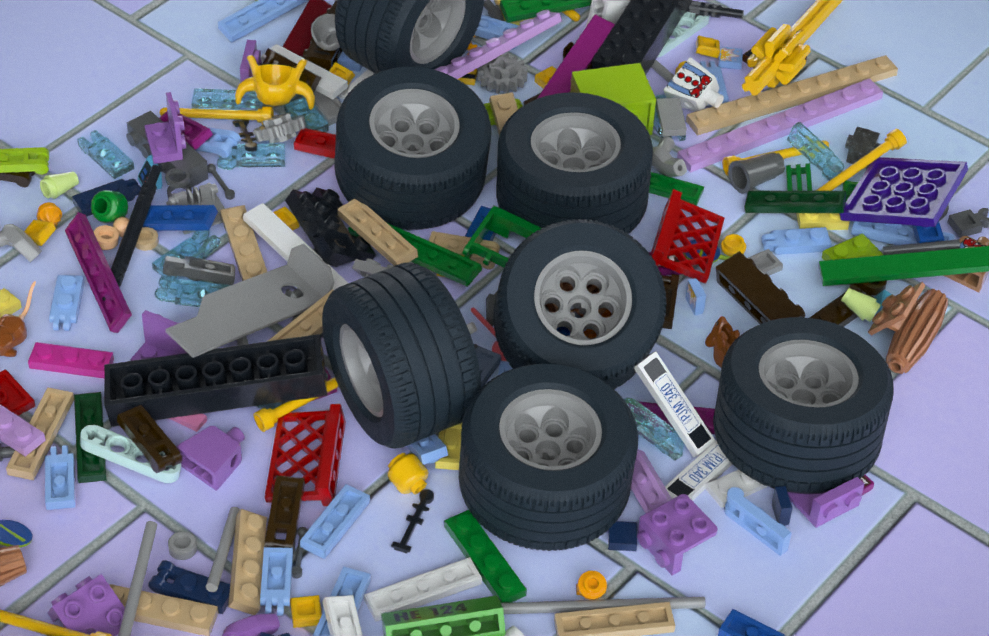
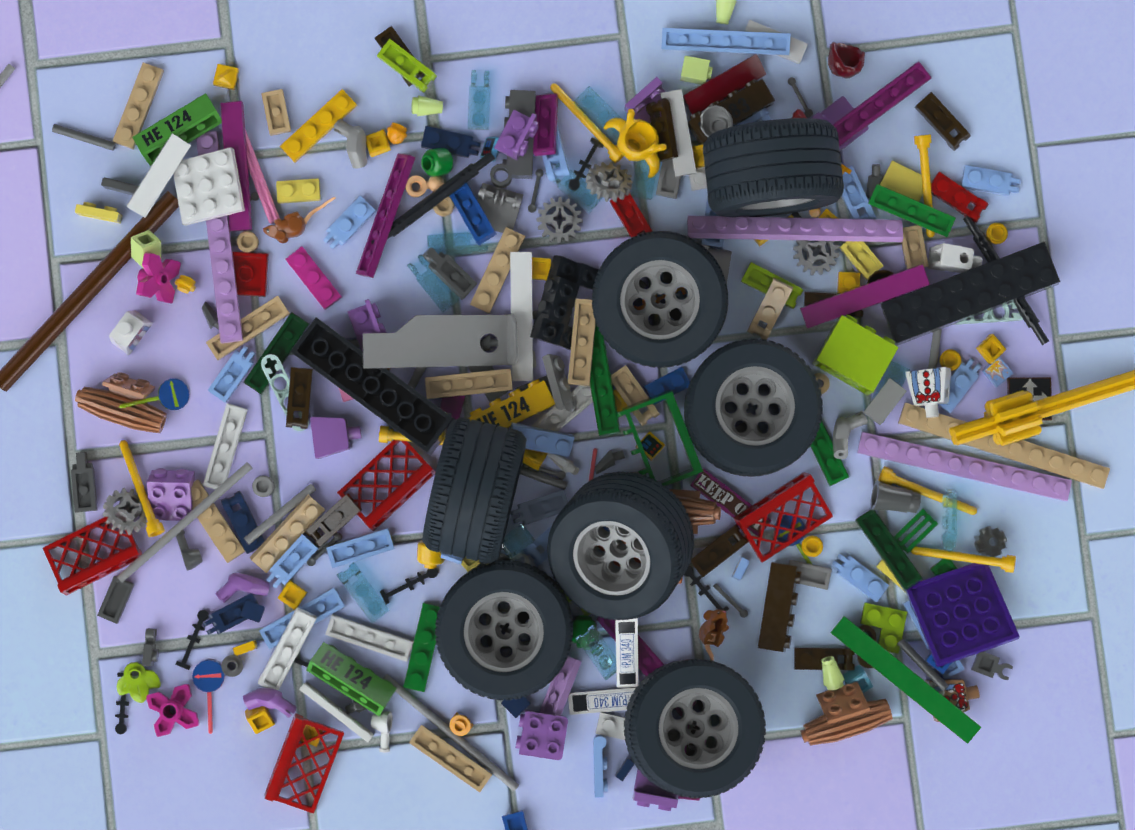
camera: 40 degrees right, 40 degrees up
none -> white tile [202,403,248,490]
none -> clear light blue plate [337,562,390,623]
none -> light grey gear [536,197,583,244]
none -> yellowish green brick [680,56,713,85]
none -> black piece [684,566,730,611]
none -> dark grey hinge [713,584,748,618]
none -> light yellow plate [839,241,884,281]
none -> tan plate [901,225,929,269]

